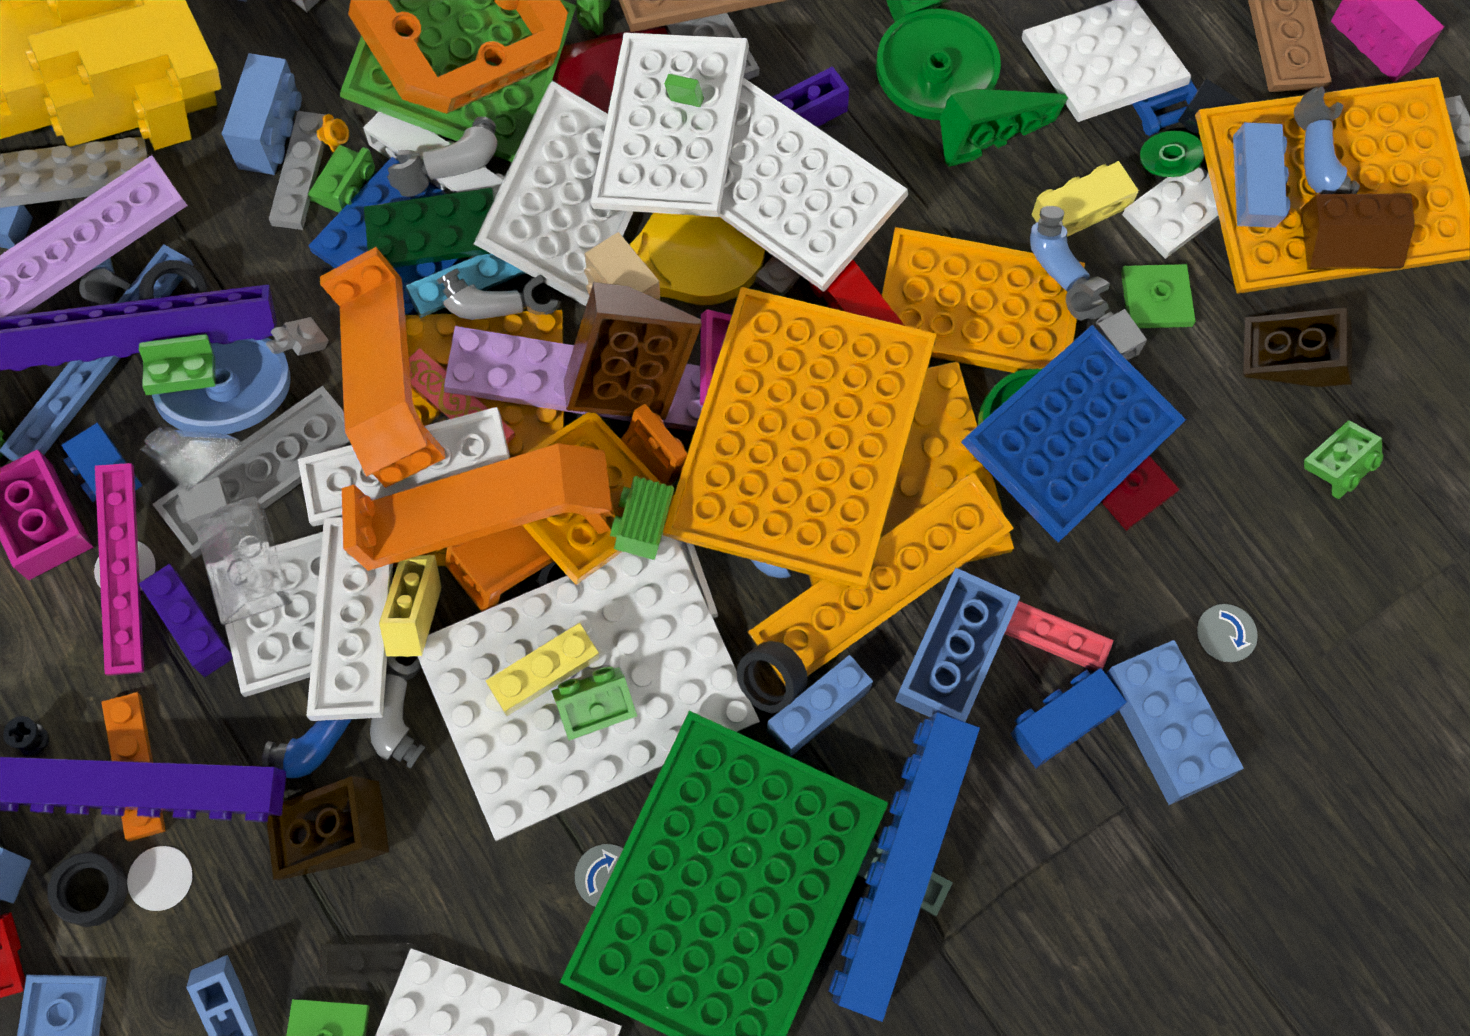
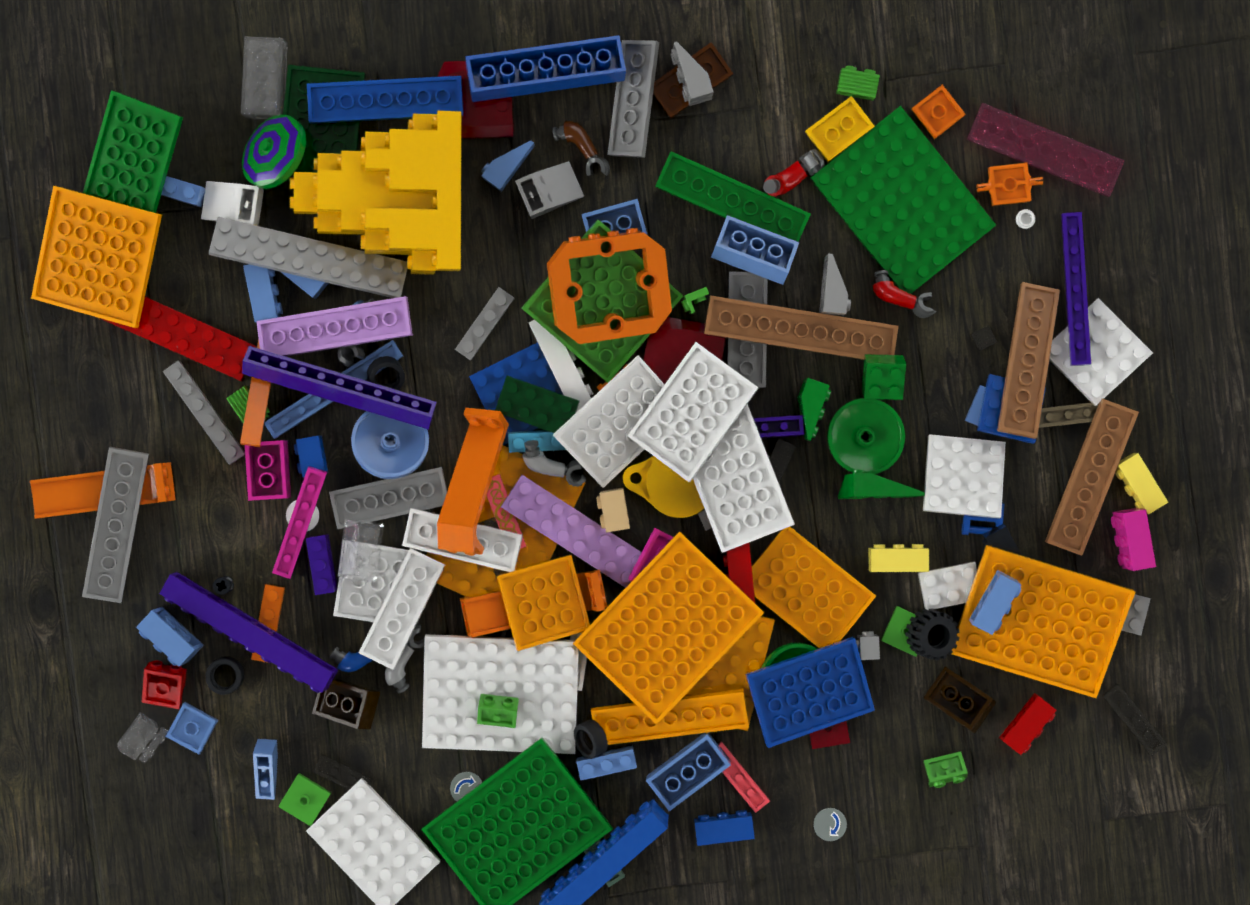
camera: 30 degrees right, 20 degrees up
white sticker [127,846,192,911] -> none
bright green bracket [139,335,216,395] -> none
clear slope [141,427,242,491] -> none
light grey brick [176,477,236,533] -> none
medium blue brick [222,53,302,175] -> none
light grey plate [266,317,329,356] -> none
bright green bracket [308,145,375,213] -> none
light orange plate [317,114,349,152] -> none
orange panel [342,443,614,571] -> none
light yellow brick [379,555,442,657] -> none
piece [387,116,498,197] -> none
light yellow brick [485,623,599,716] -> none
reddish brown slope [563,282,702,420] -> none
bright green brick [610,476,674,560] -> none
bright green tile [664,74,704,108] -> none
piece [1030,206,1110,320] -> none
medium blue brick [1106,640,1244,805] -> none
green dish [1140,131,1205,177] -> none
medium blue piece [1294,86,1360,194] -> none
reddish brown slope [1301,193,1415,270] -> none
none -> green slope [798,378,831,441]
none -> black tyre [905,609,960,660]
none -> red brick [999,693,1057,755]

